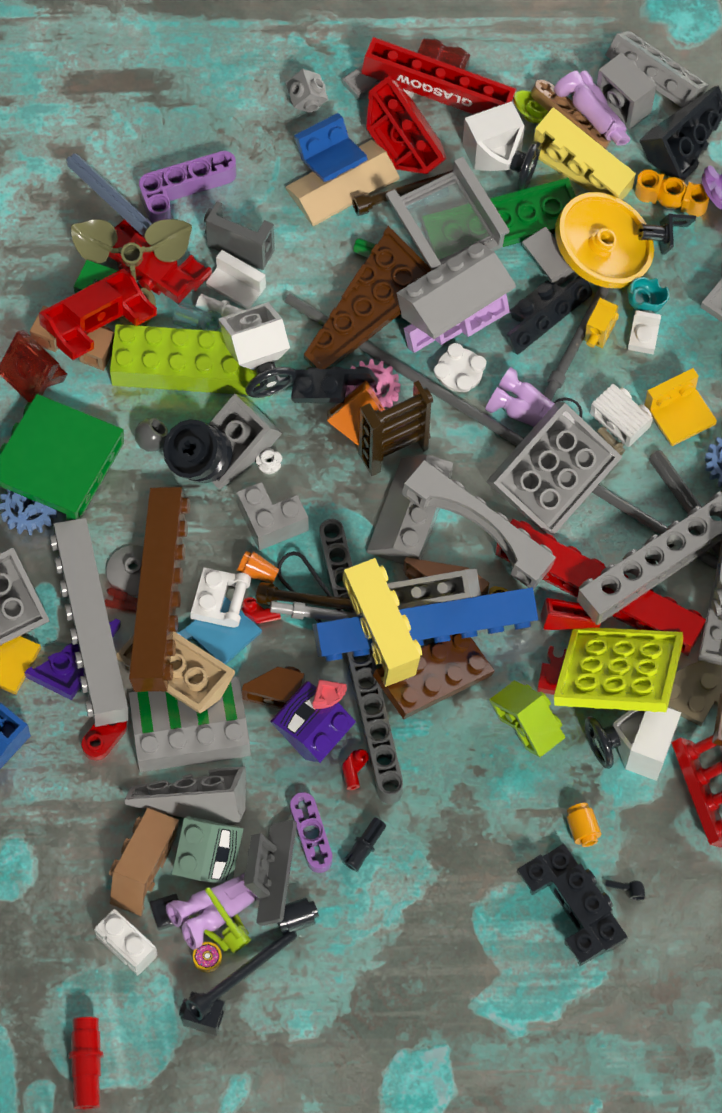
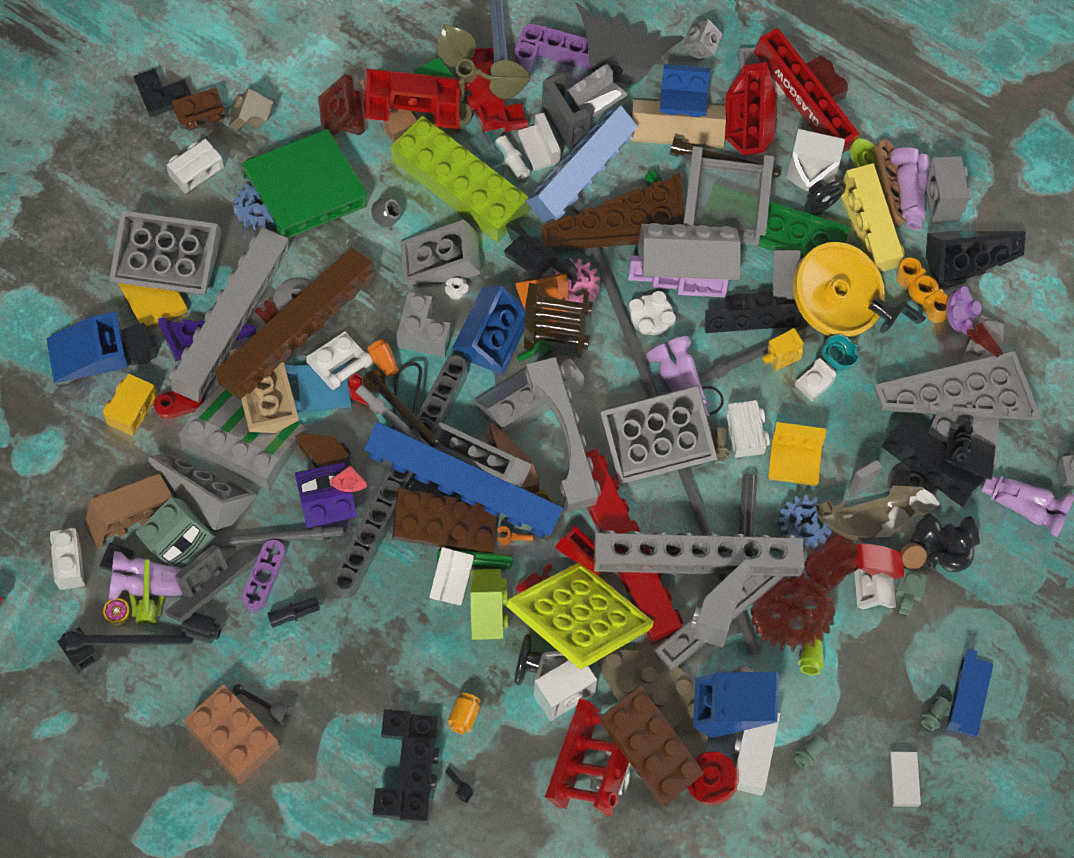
camera: 35 degrees right, 0 degrees up
black wheel [163,419,233,483] -> none
white piece [218,302,296,398] -> none
light yellow wedge [342,558,422,687] -> none
red arm [342,749,369,790] -> none
light grey fence [606,31,709,108] -> none
none -> yellow brick [103,373,158,436]
none -> black brick [120,322,158,365]
none -> nougat brick [183,684,280,784]
none -> dark grey bar [204,525,344,549]
none -> hinge [233,684,292,725]
none -> white panel [429,547,474,605]
none -> green axle [437,548,513,570]
none -> blue slope [452,285,525,374]
none -> orange hand [497,526,533,545]
none -> green hand [517,340,552,362]
none -> medium blue brick [526,105,638,222]
none -> light grey piece [566,64,627,120]
none -> dark grey piece [575,2,685,85]

